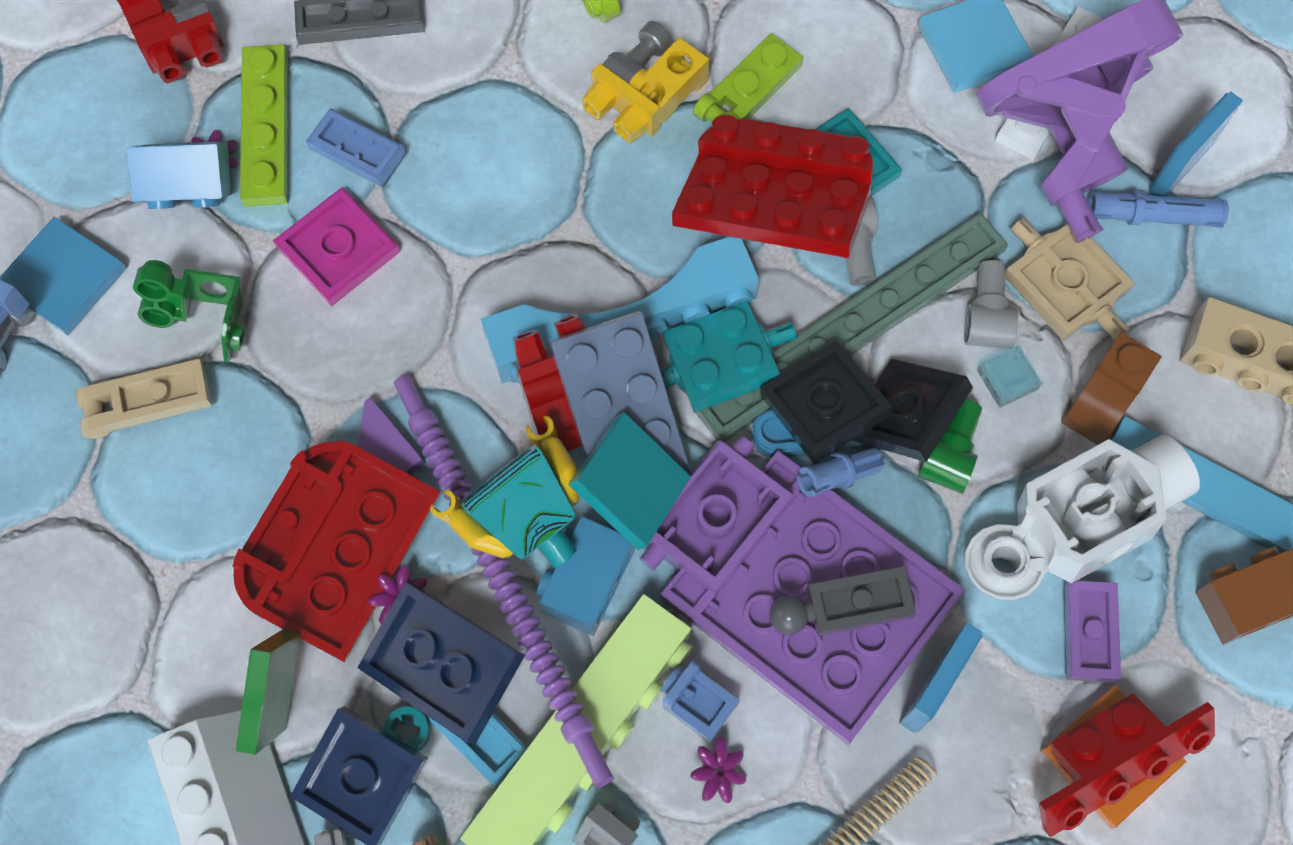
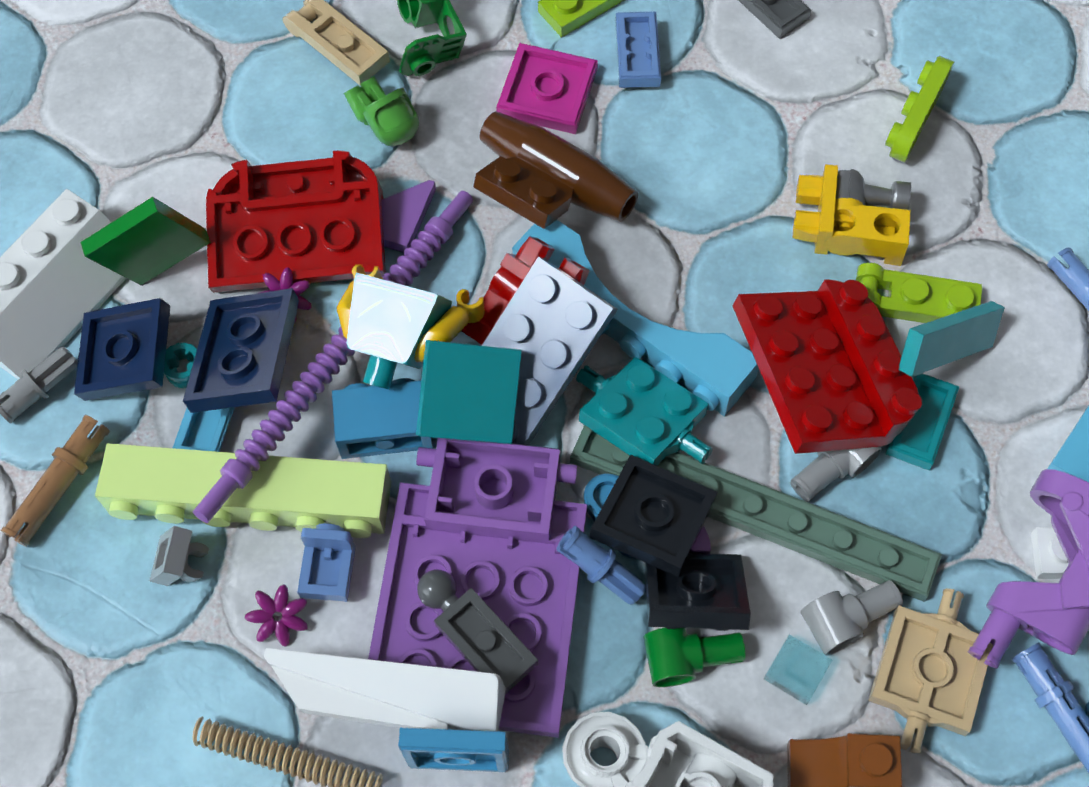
camera: 60 degrees right, 5 degrees down
none -> white wedge [264,648,506,731]
none -> bright green piece [343,76,419,147]
none -> reddish brown plate [473,111,638,229]
none -> teal tile [899,301,1005,377]

